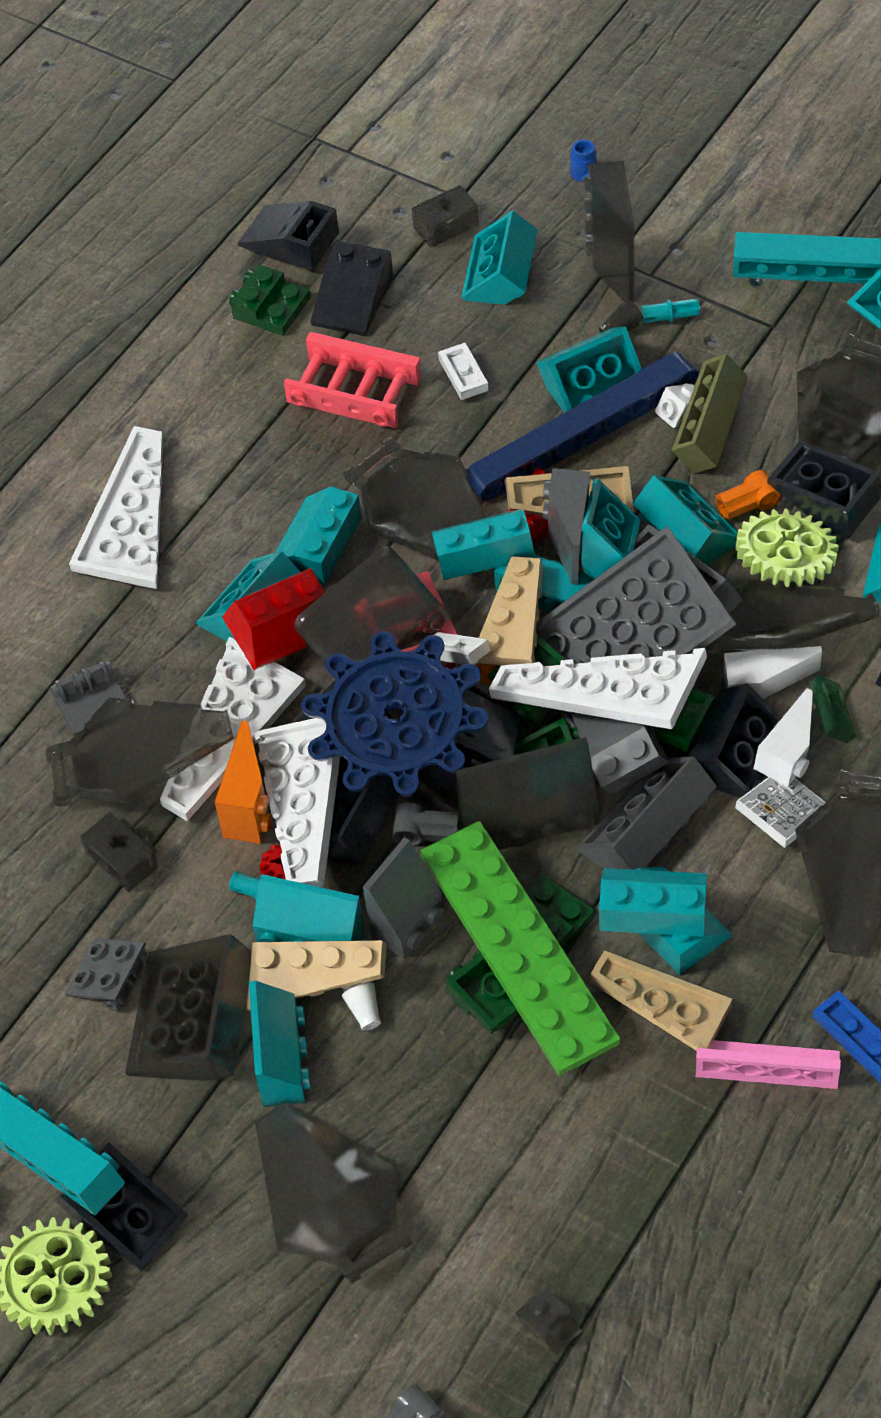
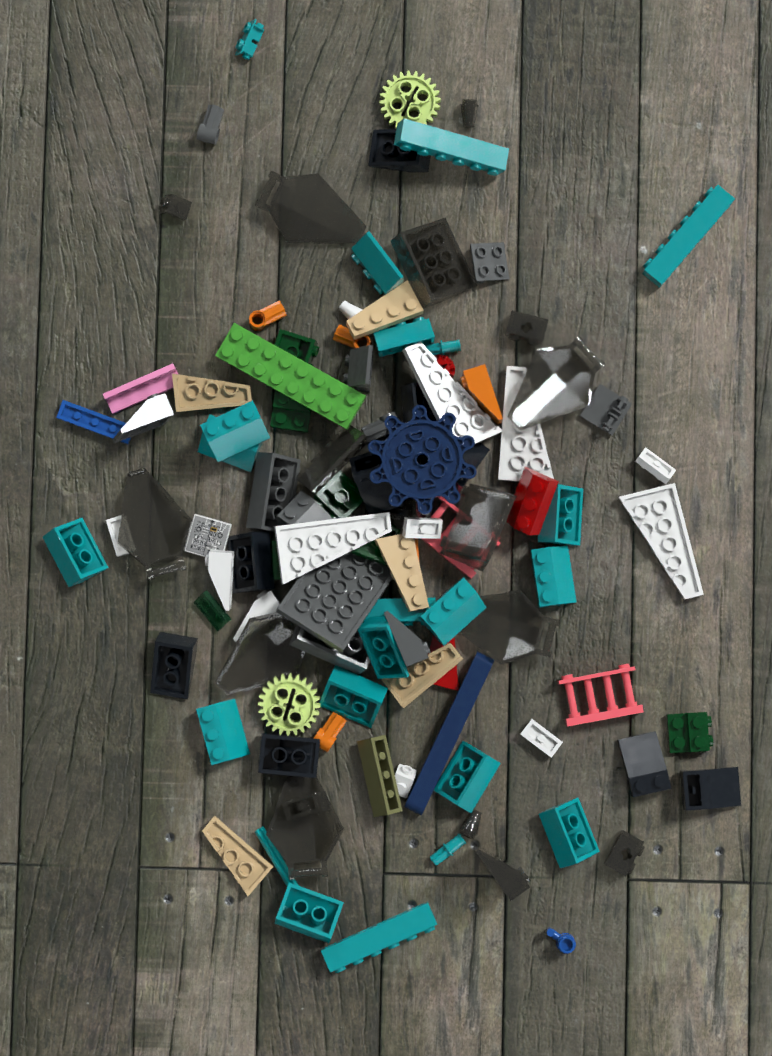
camera: 150 degrees right, 30 degrees up
none -> slope [112,393,174,443]
none -> orange piece [249,301,287,331]
none -> orange piece [333,324,372,349]
none -> white plate [635,447,676,484]

